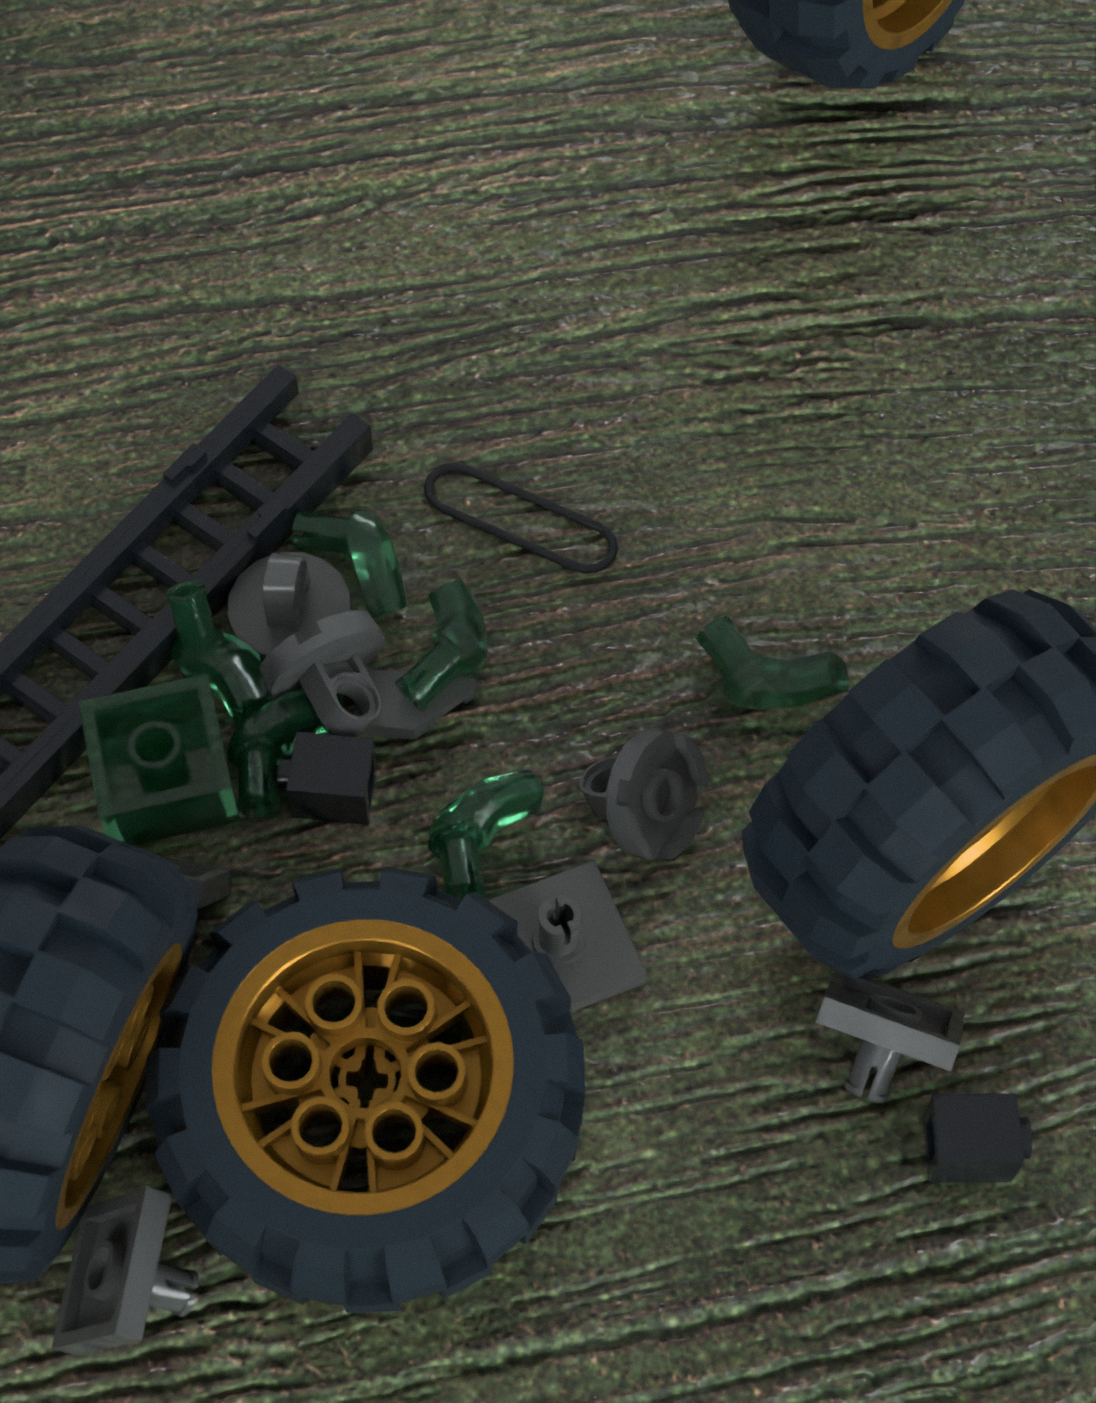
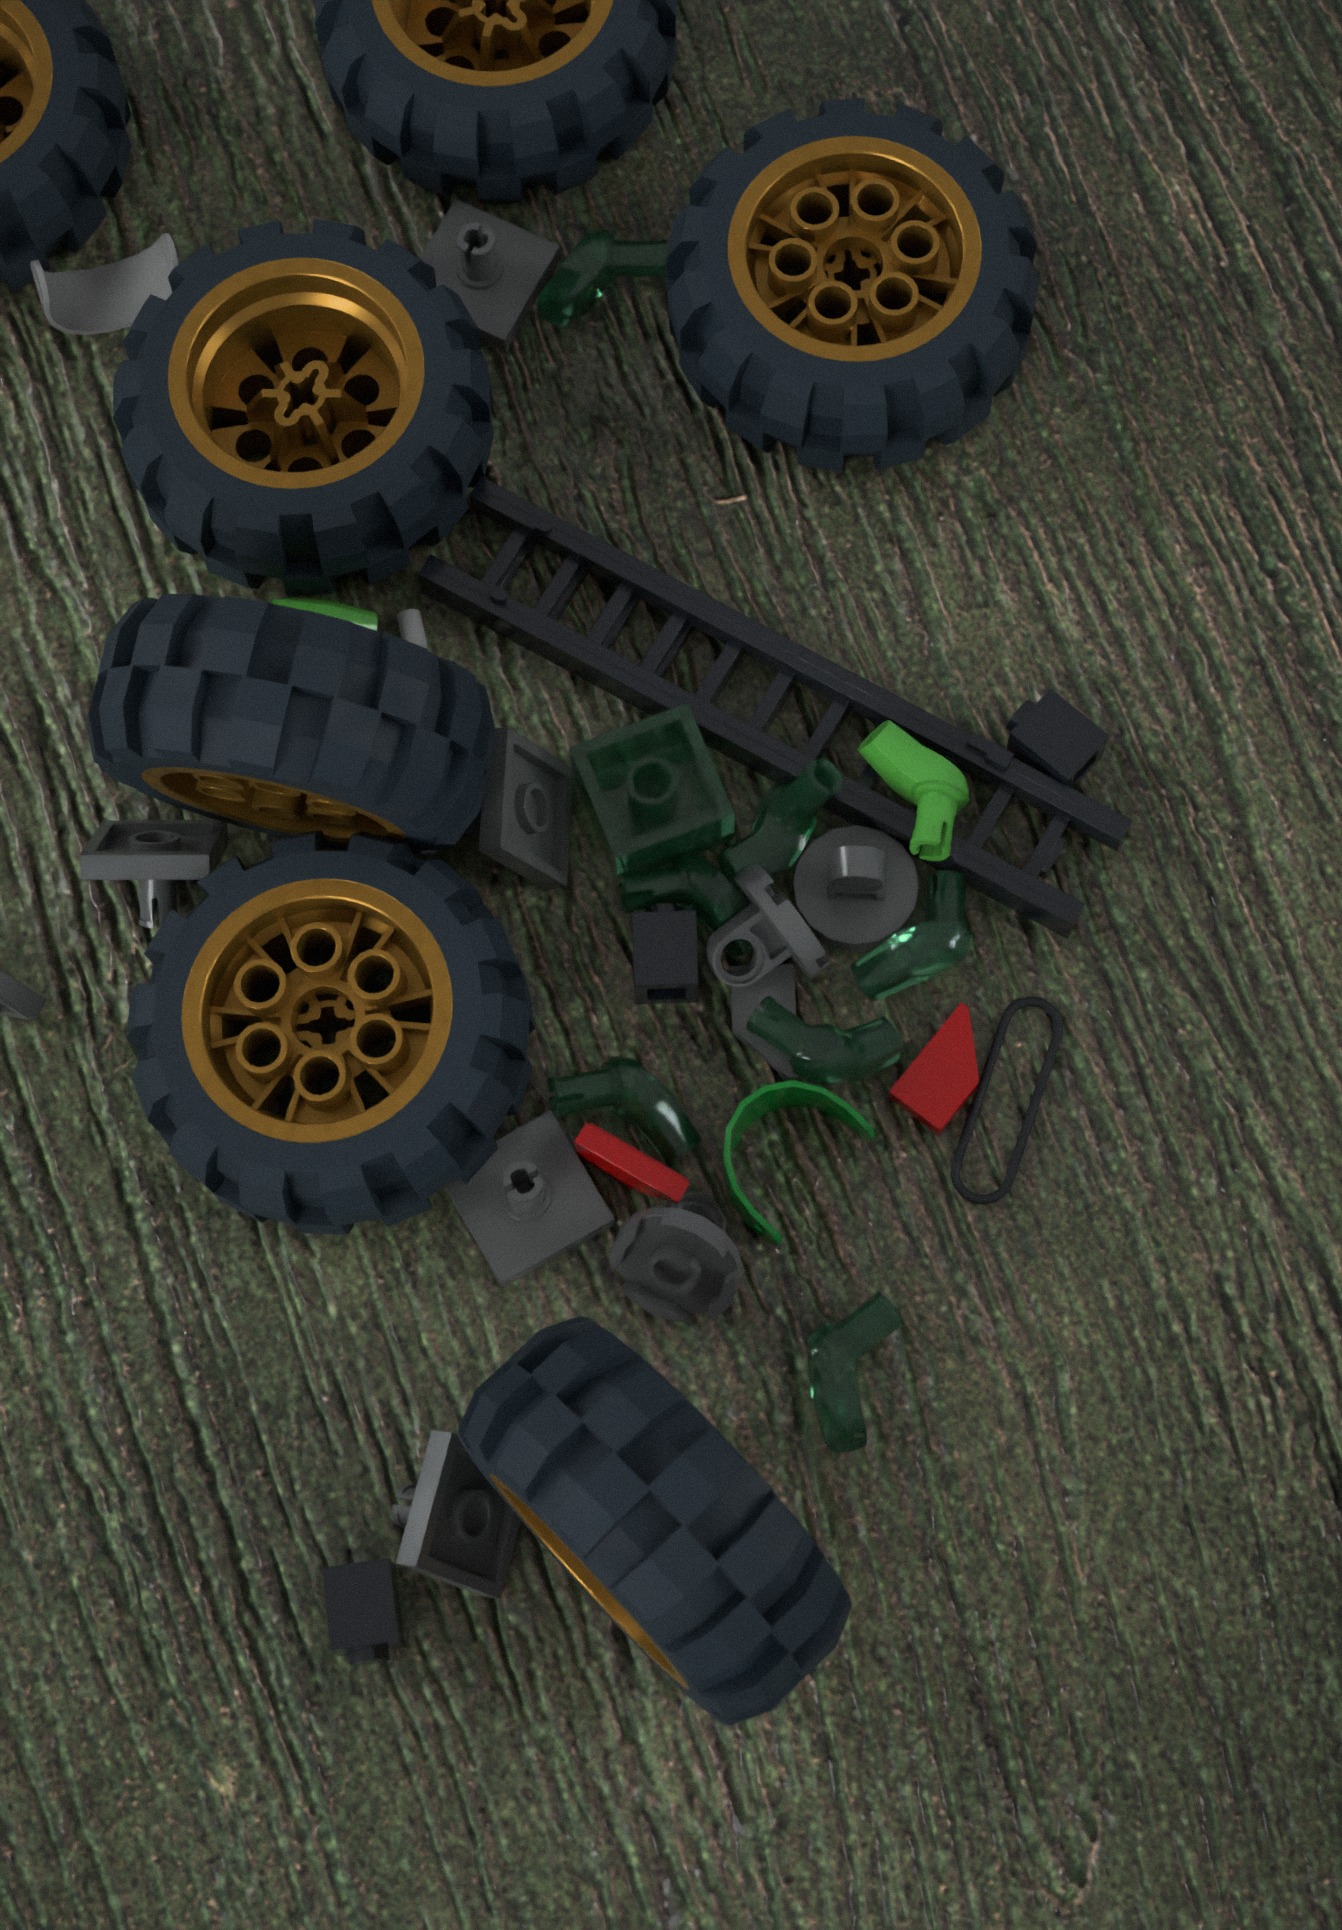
camera: 85 degrees right, 10 degrees up
none -> red tile [574,1122,690,1204]
none -> green piece [722,1080,876,1246]
none -> bright green arm [857,720,969,861]
none -> red tile [888,1002,979,1136]
none -> black brick [1006,688,1109,789]

